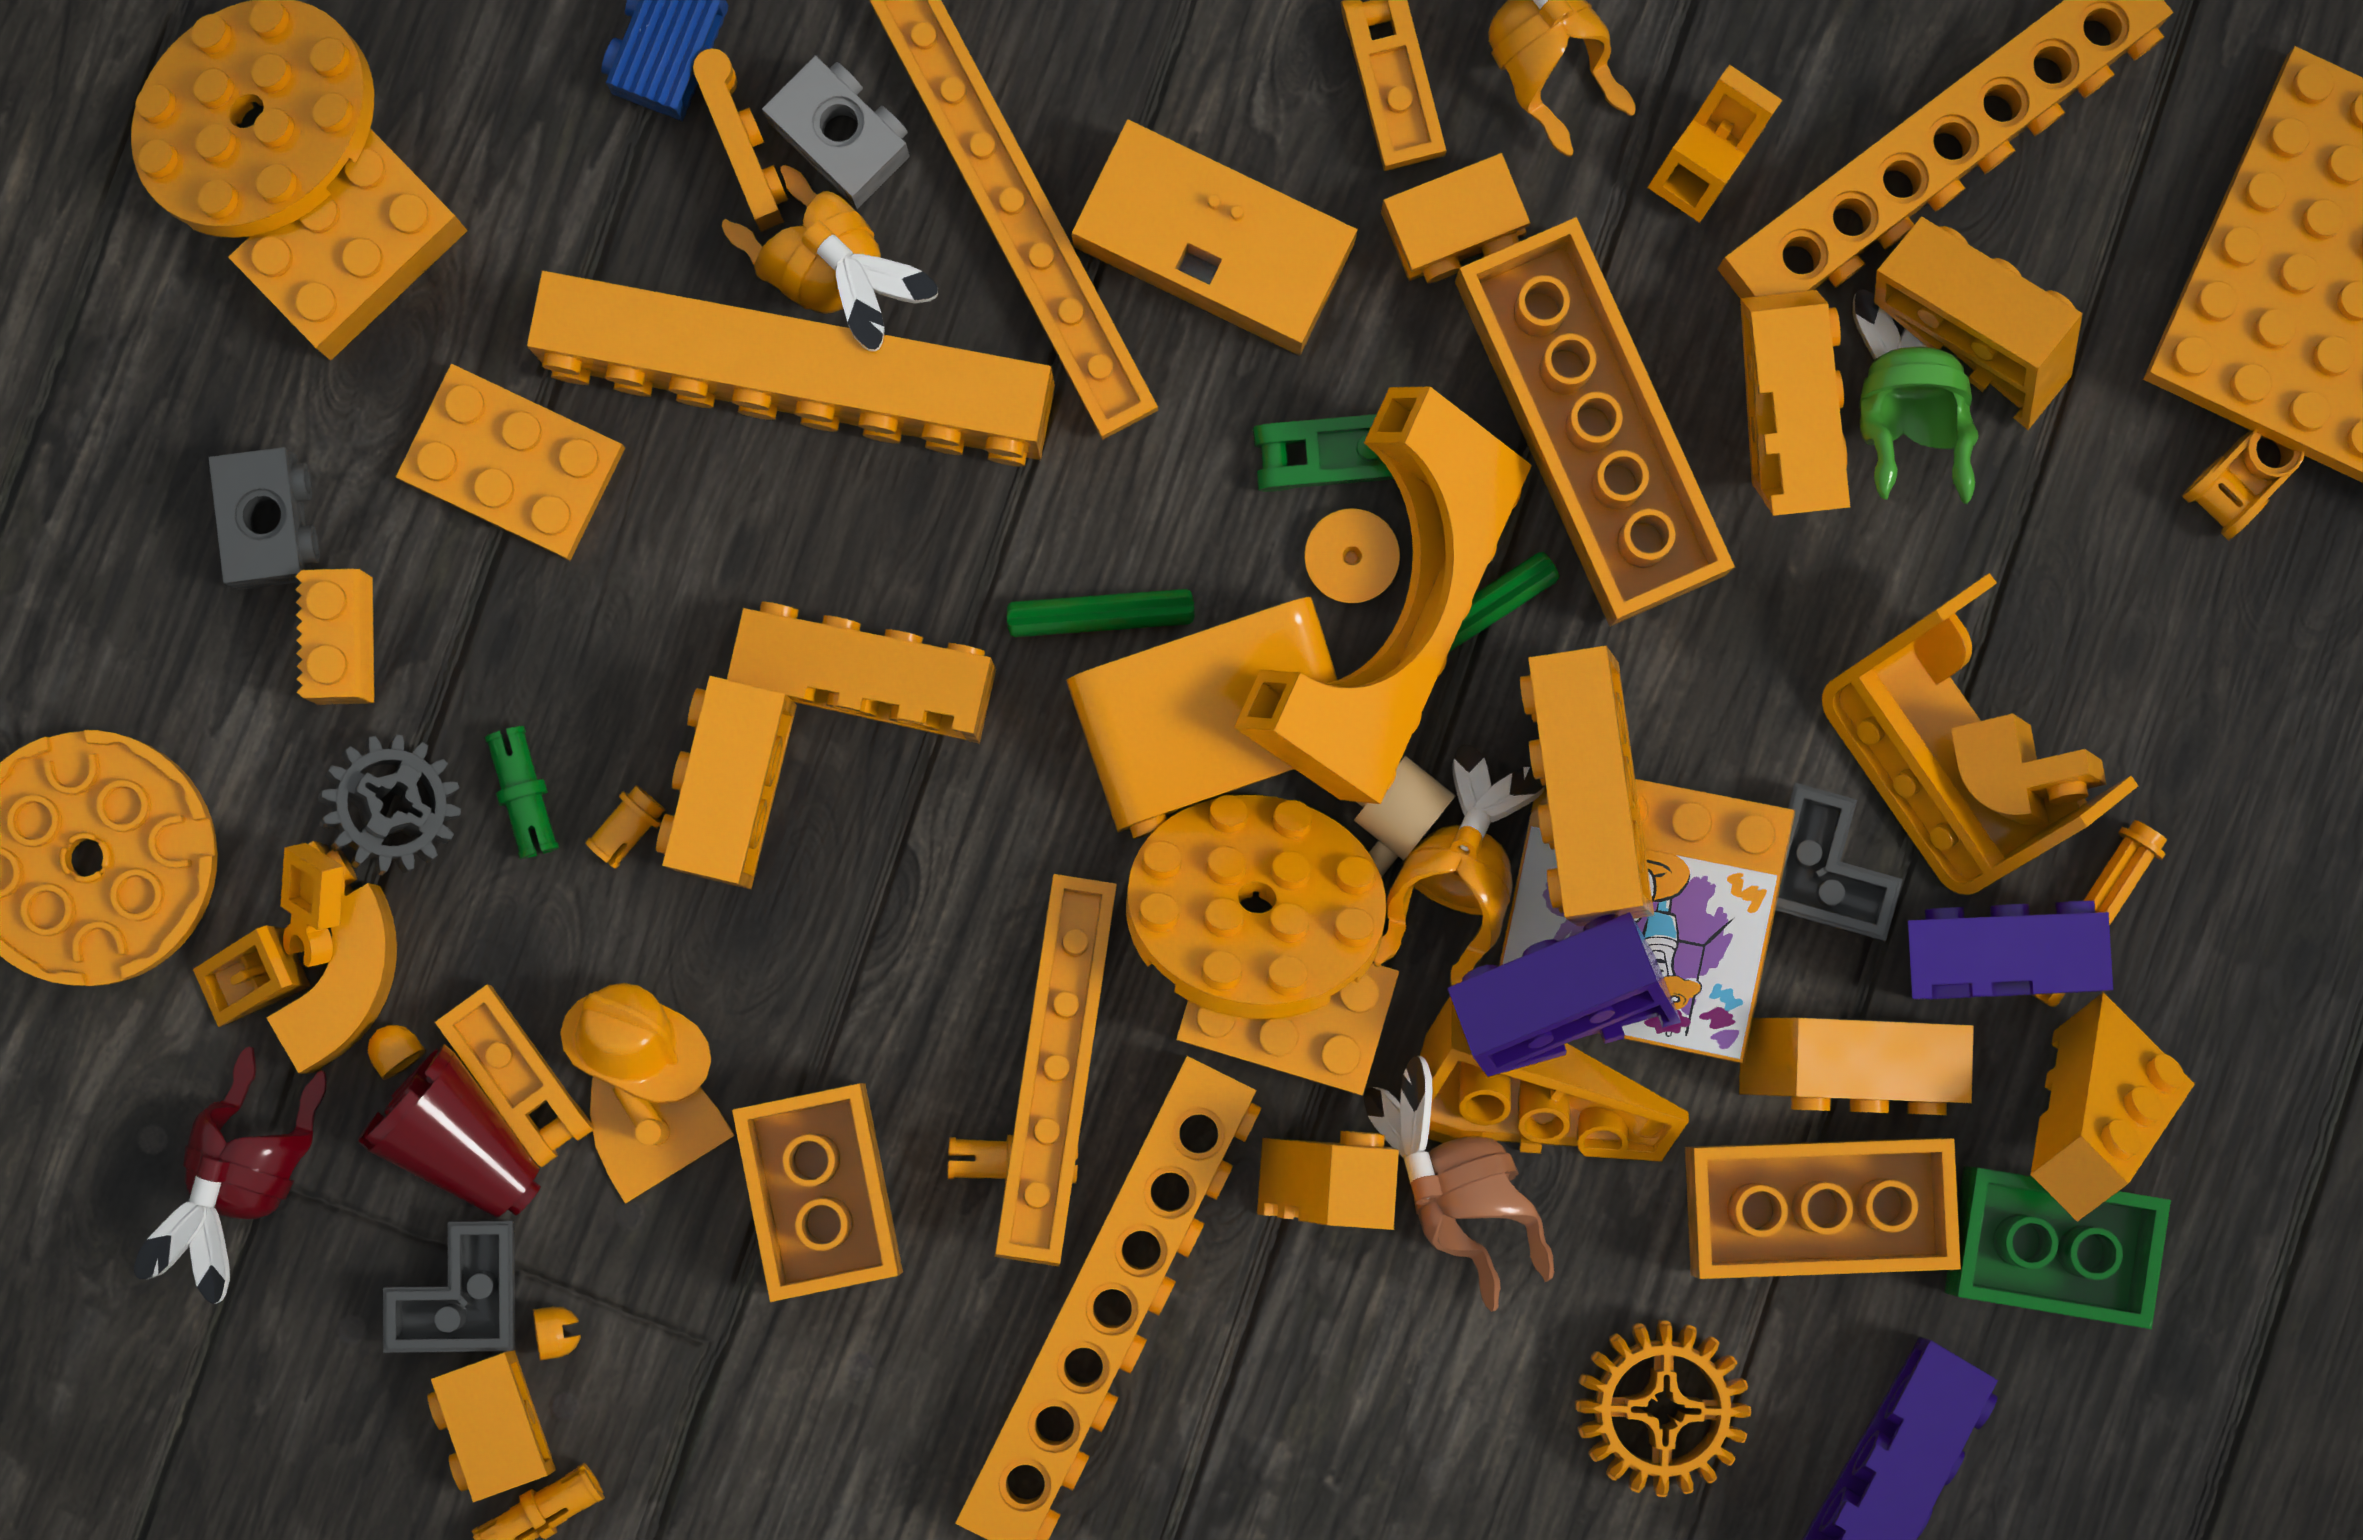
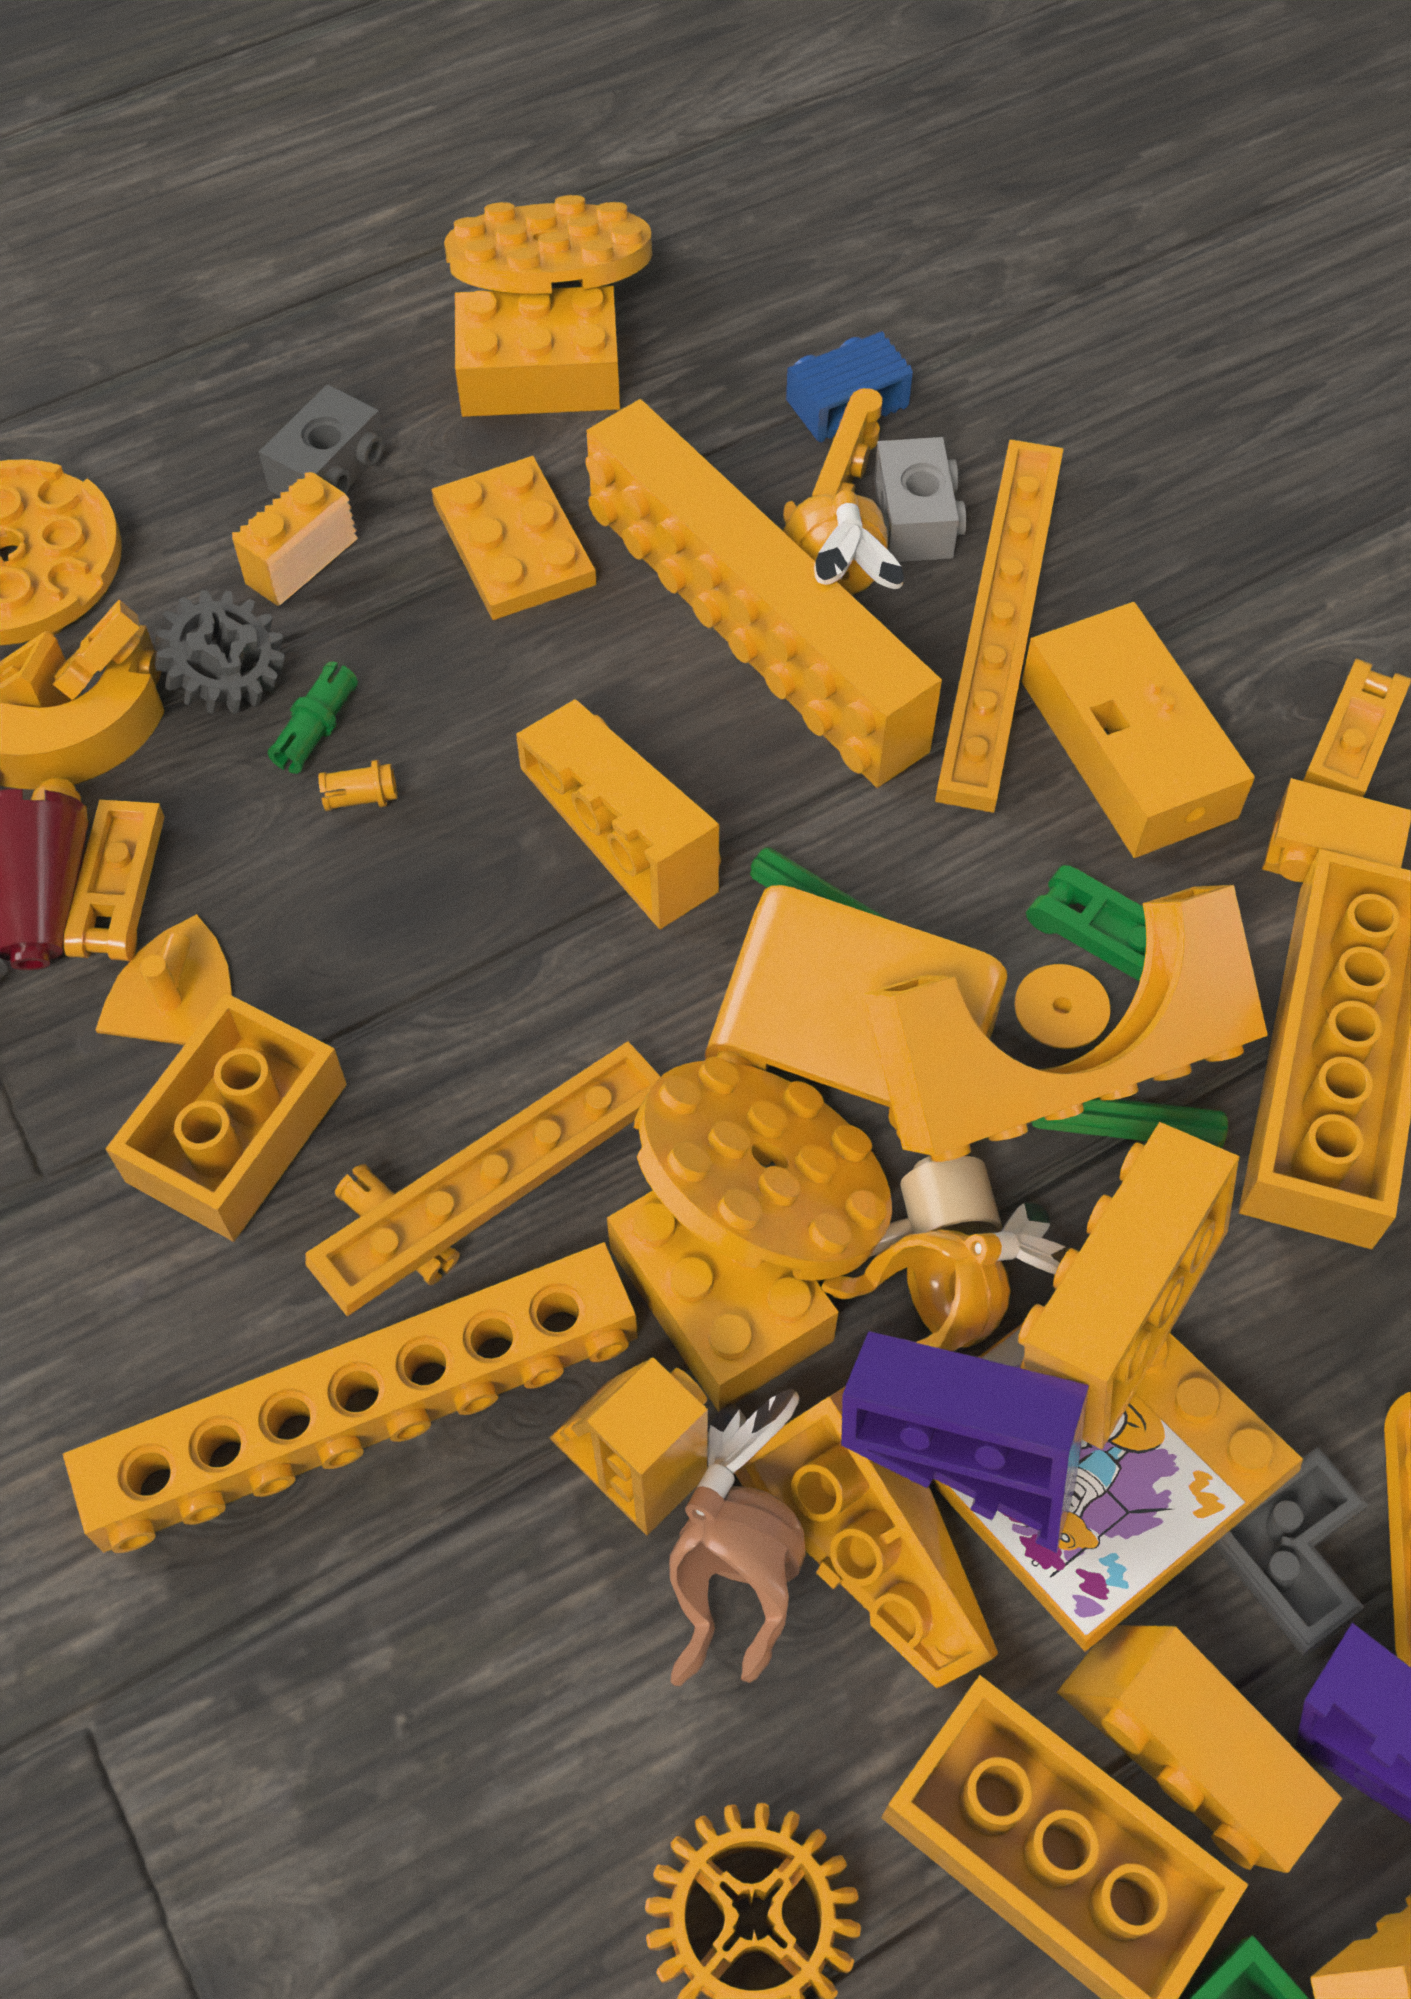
camera: 40 degrees right, 25 degrees down
light orange piece [560,983,711,1103] -> none
light orange brick [656,675,797,889] -> none

